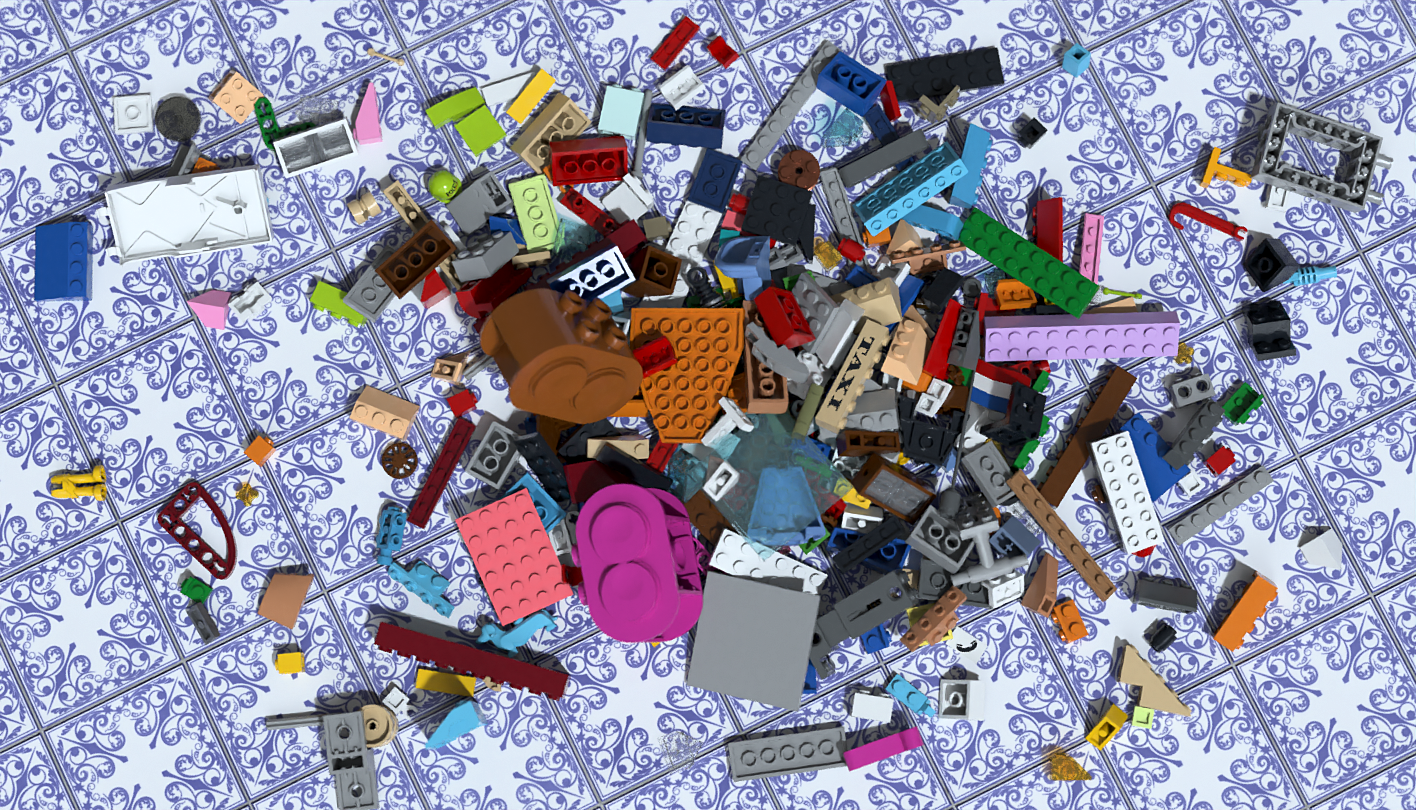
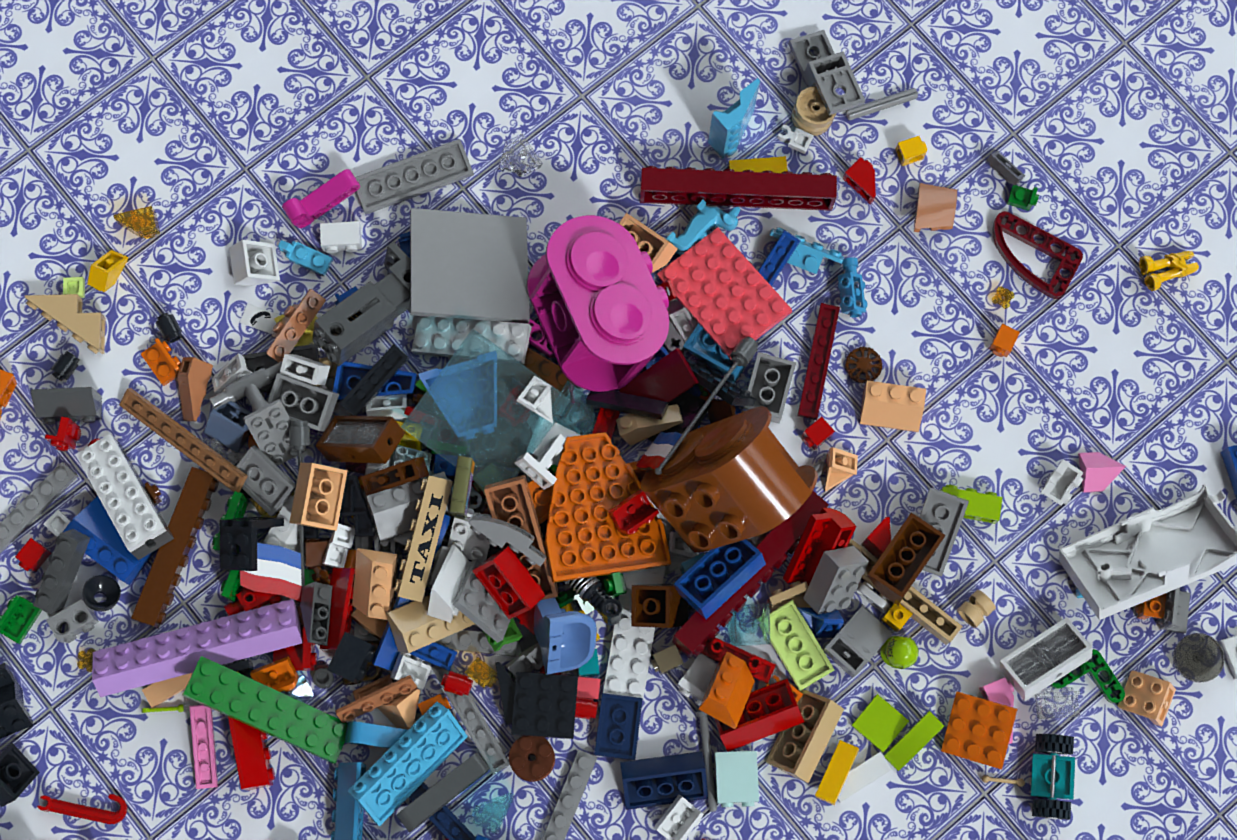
camera: 160 degrees right, 5 degrees down
none -> red bracket [45,417,81,451]
none -> black piece [82,575,121,611]
none -> black brick [155,313,182,344]
none -> white brick [280,354,330,385]
none -> light nougat slope [289,463,348,531]
none -> green bracket [603,572,627,596]
none -> light nougat slope [619,213,678,273]
none -> flag [636,337,758,475]
none -> orange slope [699,652,755,729]
none -> blue tile [758,230,801,286]
none -> red slope [843,157,876,205]
none -> yellow brick [881,603,912,632]
none -> orange plate [941,691,1018,770]
none -> plate [1031,734,1075,820]

